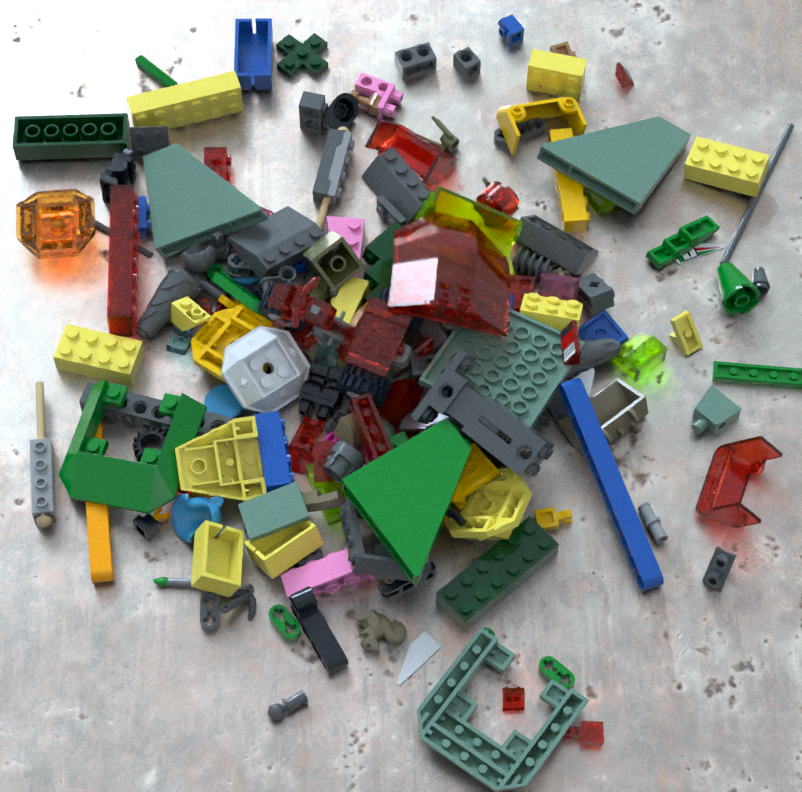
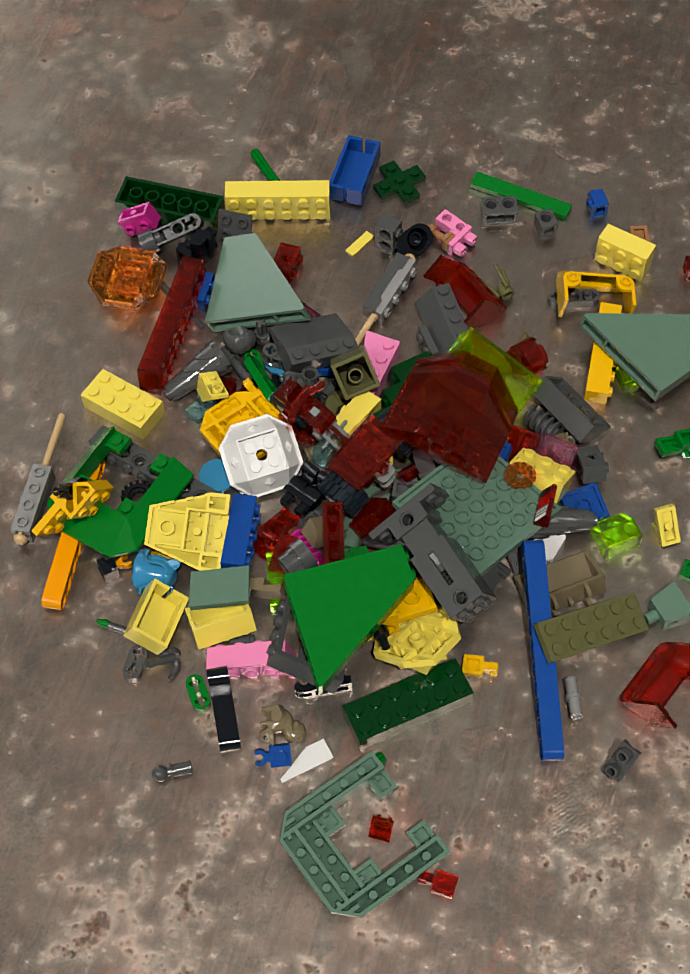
camera: 20 degrees right, 0 degrees up
green beam [538,656,575,690] -> none
none -> yellow piece [31,477,114,536]
none -> dark pink brick [117,202,161,237]
none -> dark grey beam [138,213,205,256]
none -> blue plate [254,743,292,768]
none -> light yellow window [345,231,375,256]
none -> green tile [470,172,572,220]
none -> clear orange gear [505,462,536,490]
none -> olive plate [533,592,649,664]

